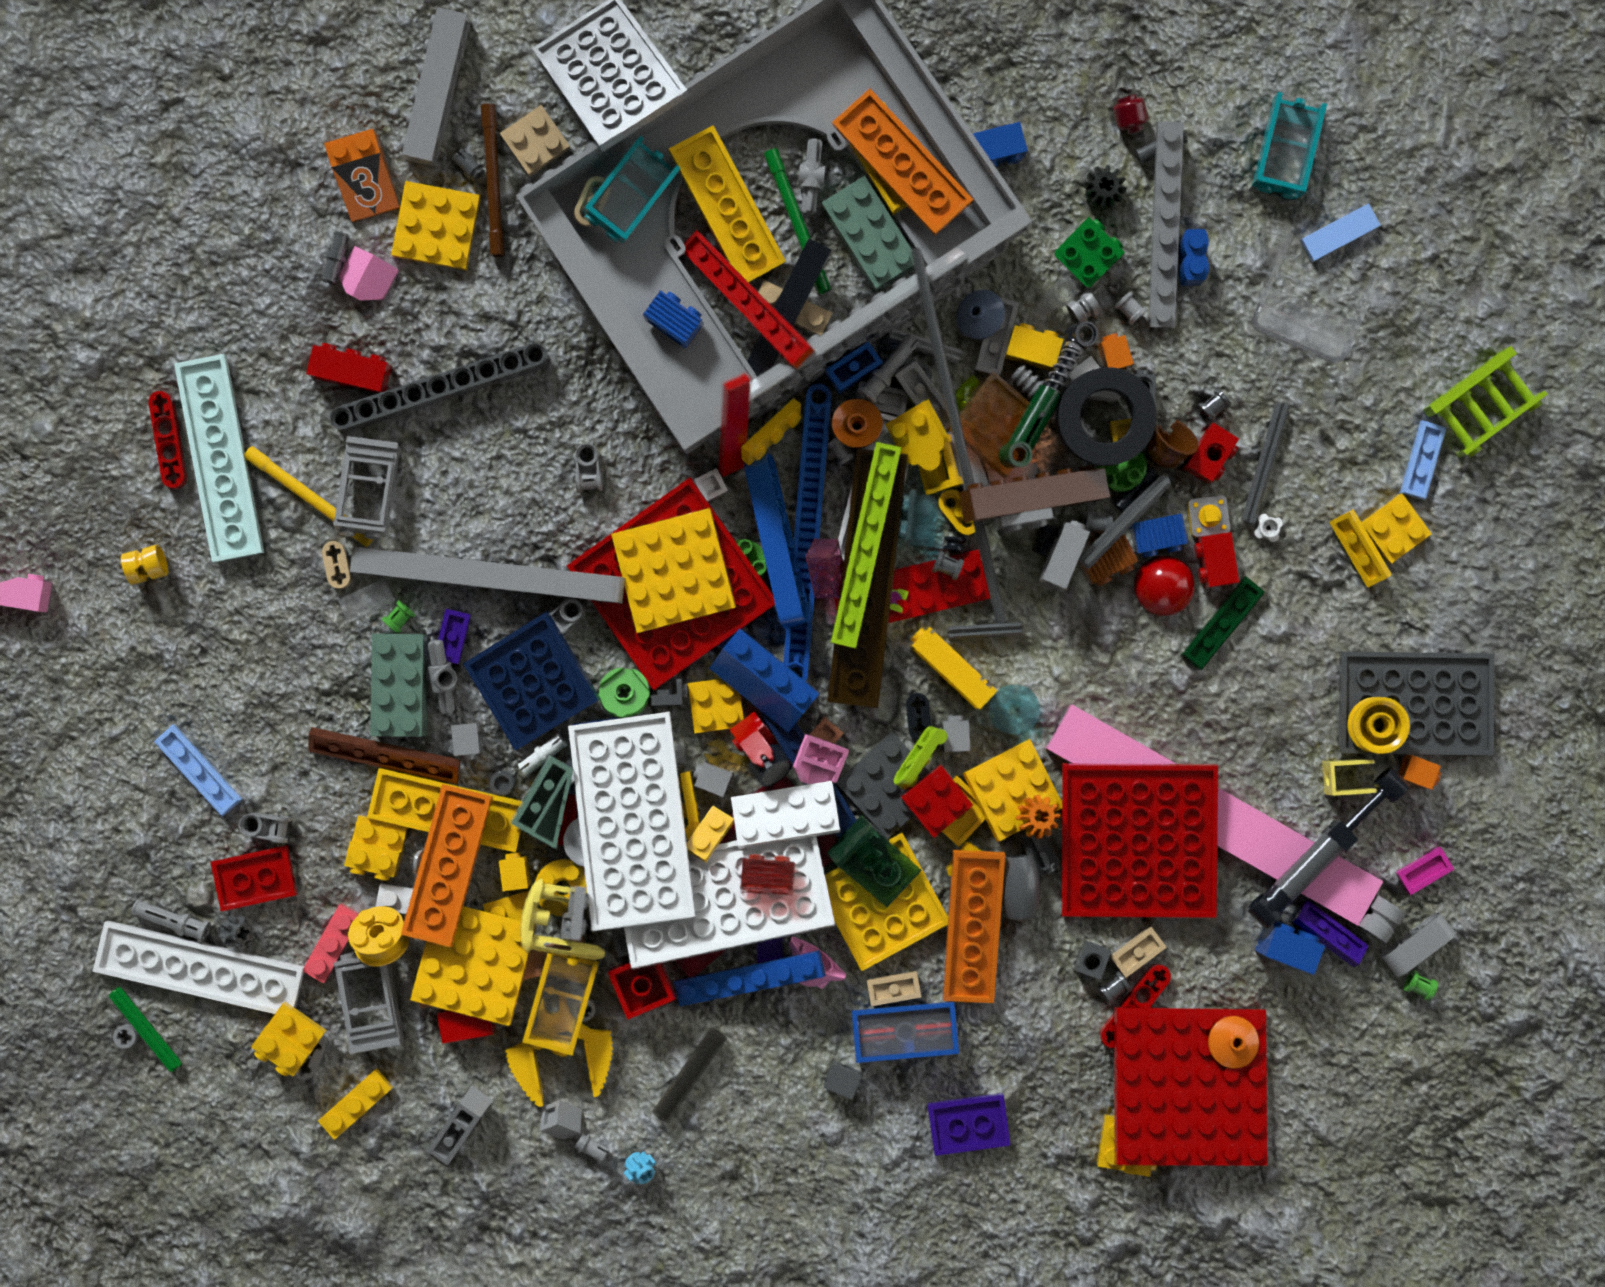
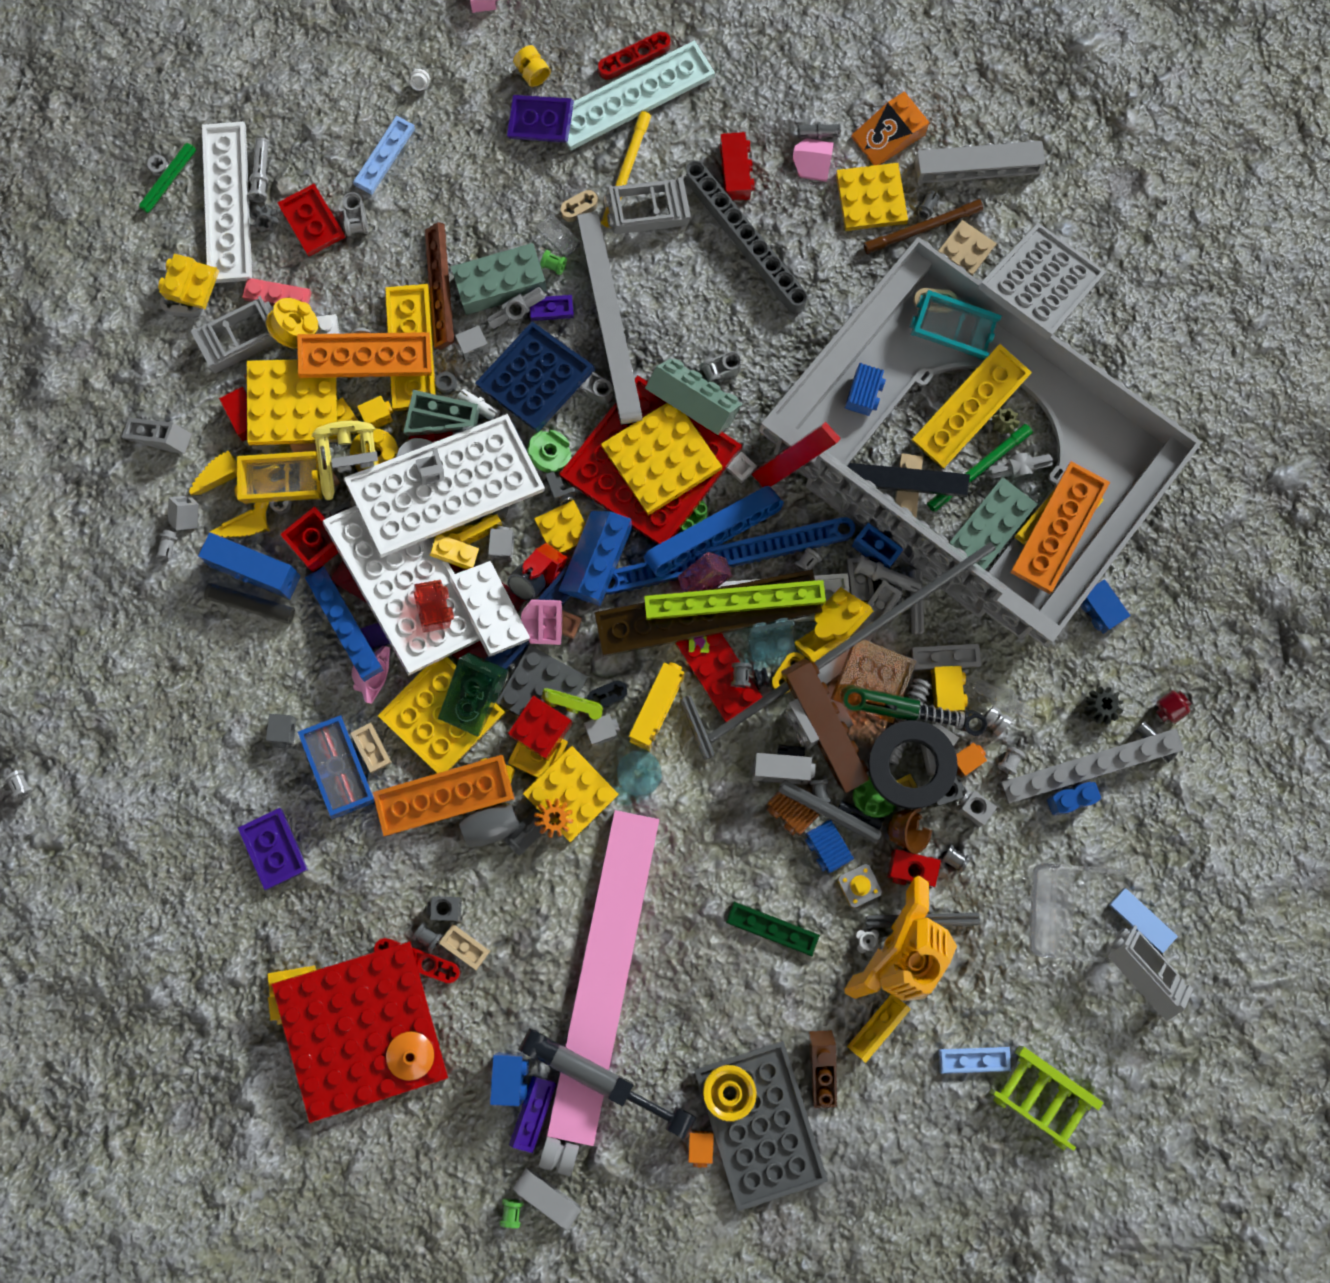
camera: 70 degrees right, 10 degrees down
yellow plate [318,1068,393,1140] -> none
yellow plate [344,815,409,881] -> none
medium azure gear [624,1151,656,1184] -> none
red plate [680,230,815,369] -> none
clear yellow bar [704,739,750,768] -> none
yellow plate [741,398,801,465] -> none
orange dish [832,399,883,448] -> none
sand blue dish [956,289,1005,340] -> none
clear neon green arm [956,375,980,413] -> none
green bracket [1055,217,1125,288] -> none
red plate [1061,763,1218,918] -> none
red piece [1134,556,1195,616] -> none
red brick [1194,532,1239,588] -> none
door [1251,92,1327,199] -> none
light yellow piece [1322,759,1377,796] -> none
yellow plate [1362,493,1432,564] -> none
dark pink tile [1395,847,1455,895] -> none
none -> blue brick [198,532,301,600]
none -> white plate [409,69,430,91]
none -> light grey panel [416,448,444,486]
none -> dark purple plate [507,95,574,143]
none -> sand green brick [645,358,742,435]
none -> reddish brown slope [809,1030,837,1108]
none -> light orange helmet [844,876,957,1001]
none -> light grey brick [958,791,997,827]
none -> olive gear [991,408,1020,435]
none -> light grey door [1108,925,1193,1021]

